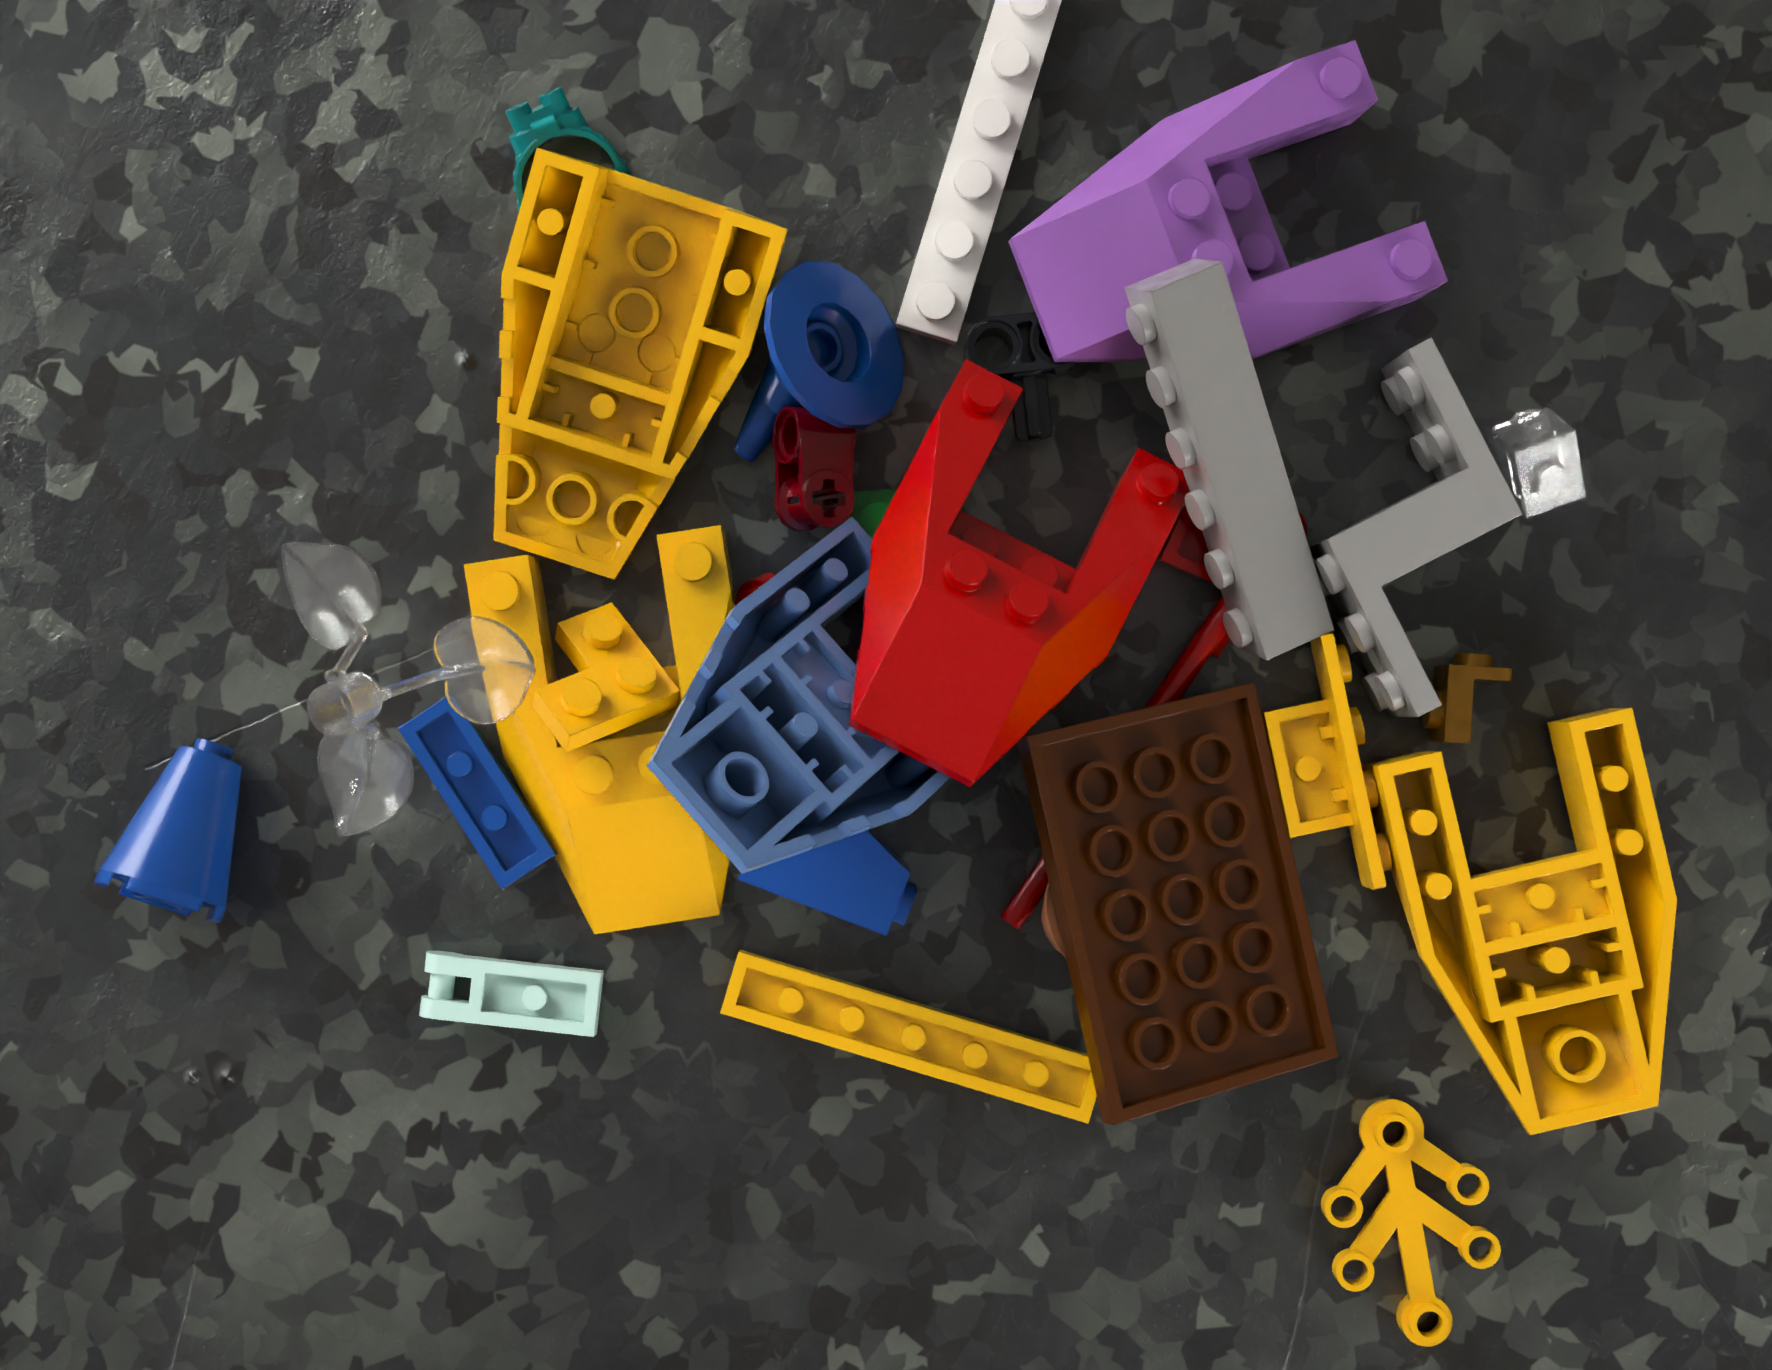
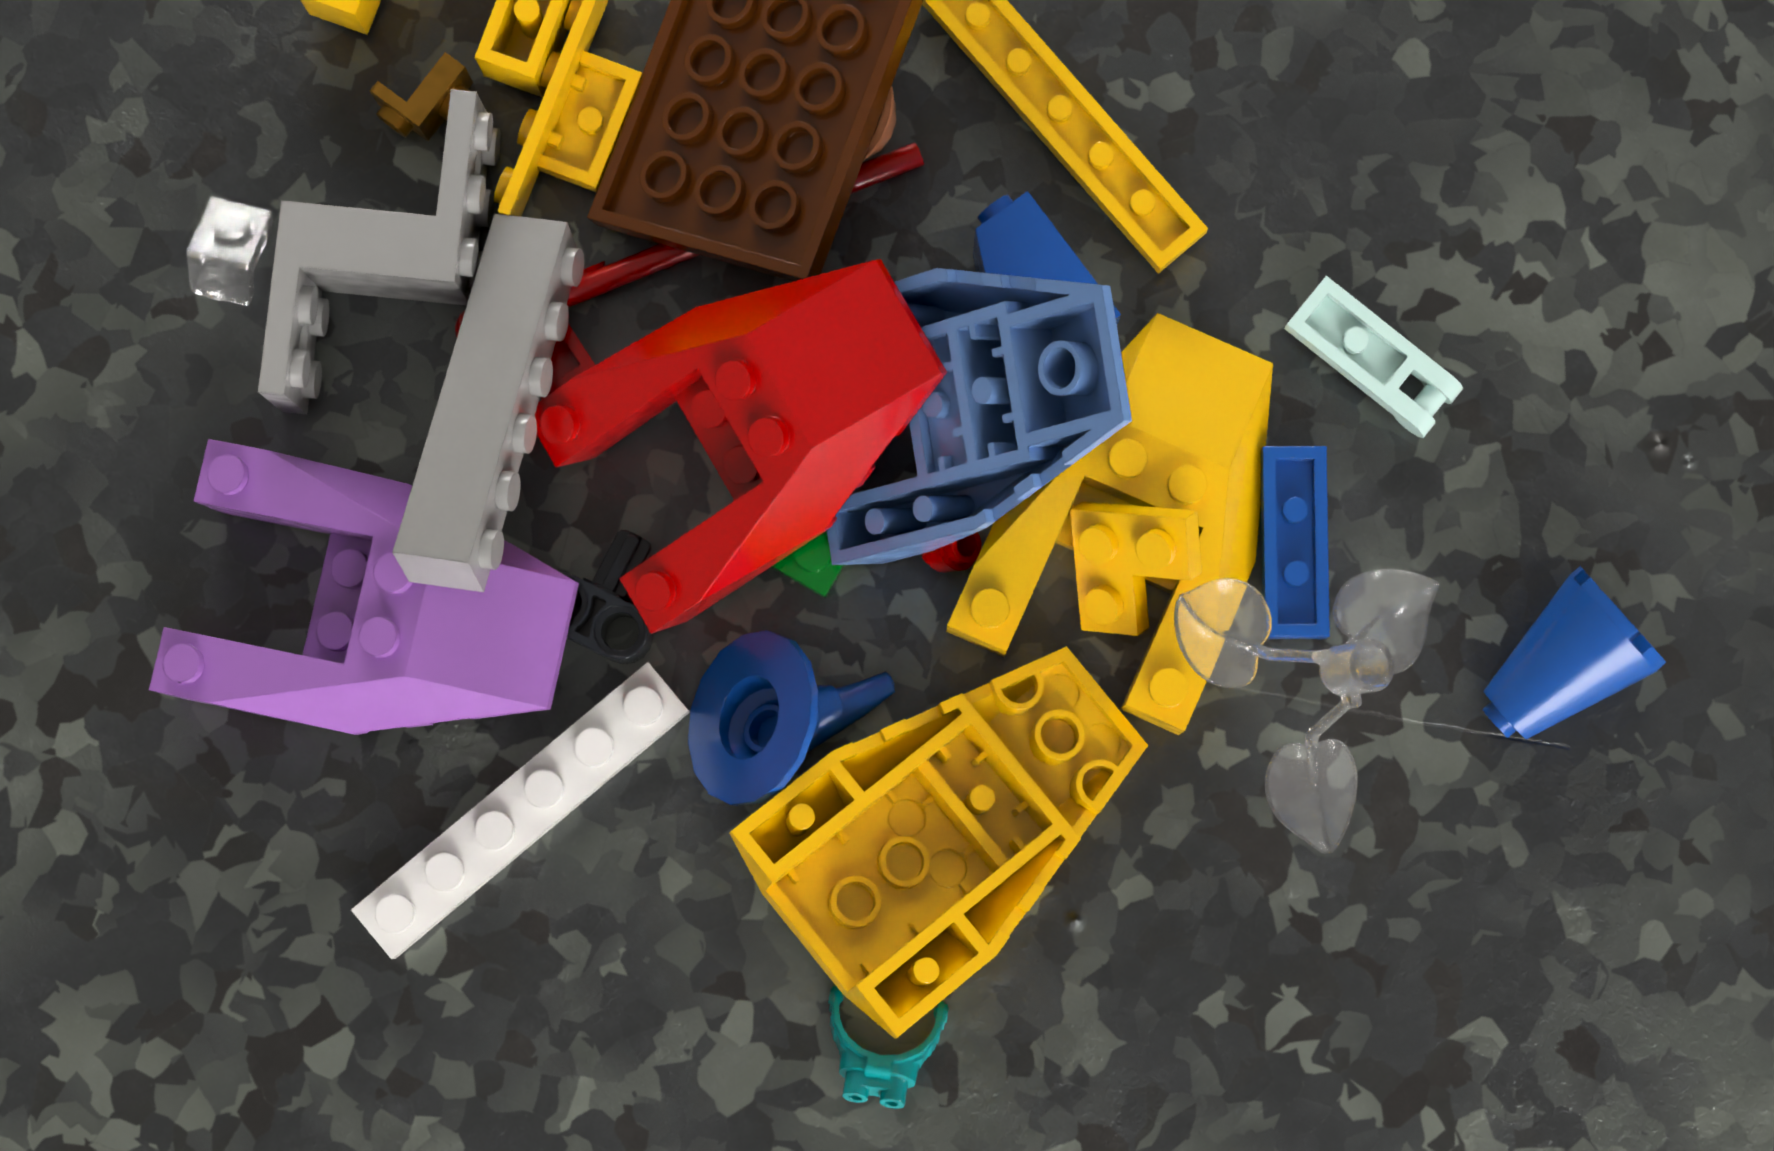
camera: 145 degrees left, 5 degrees down
dark red piece [772,406,856,532] -> none

